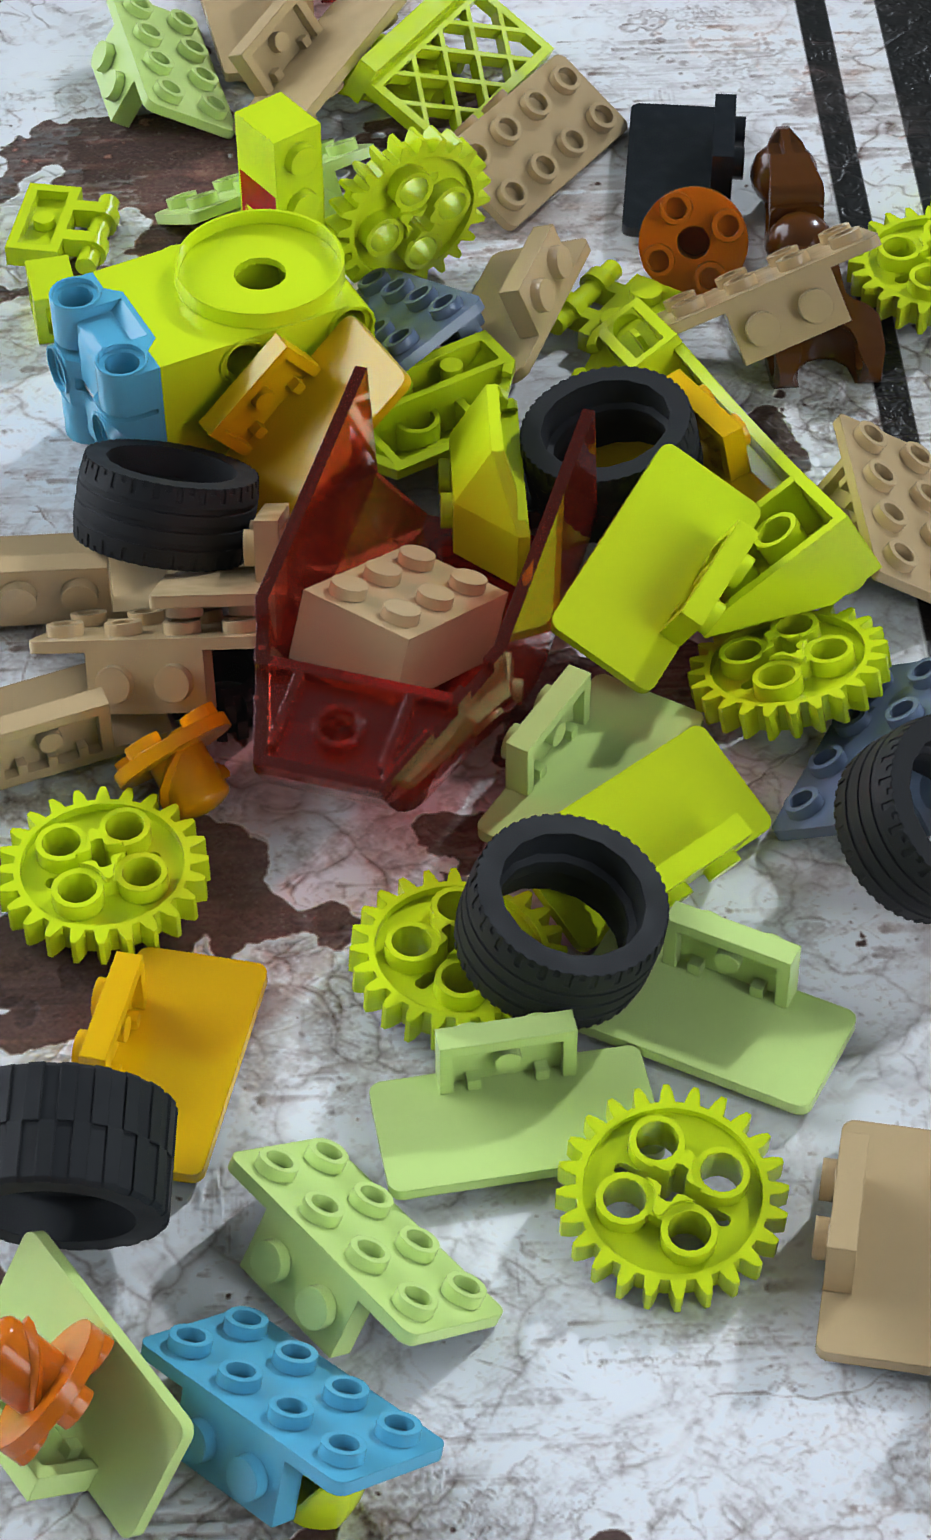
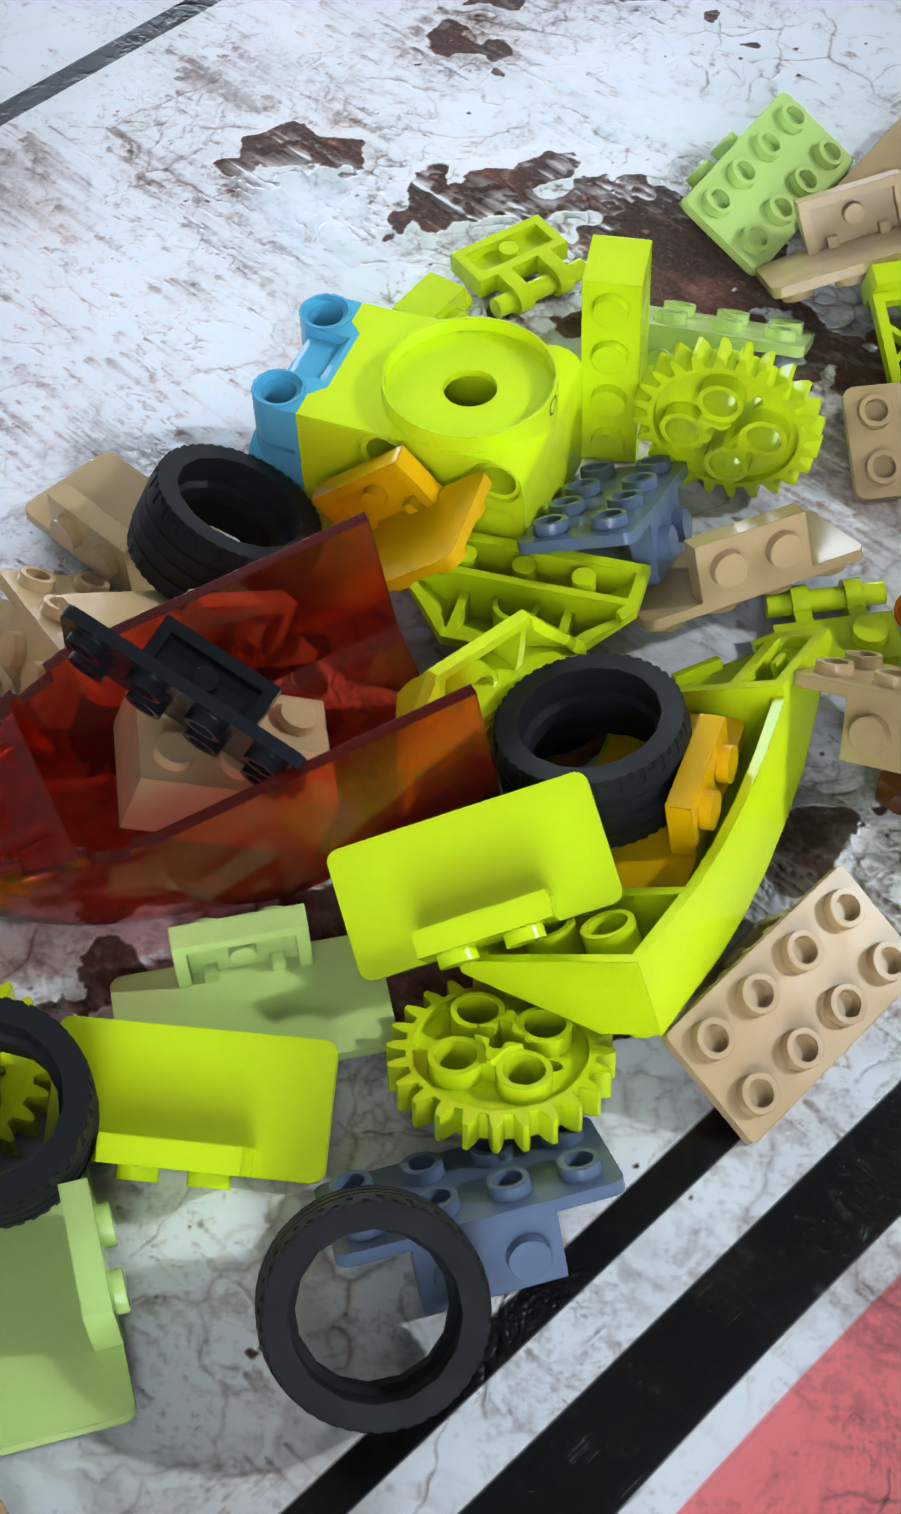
camera: 50 degrees right, 5 degrees up
none -> black bracket [60,604,307,795]

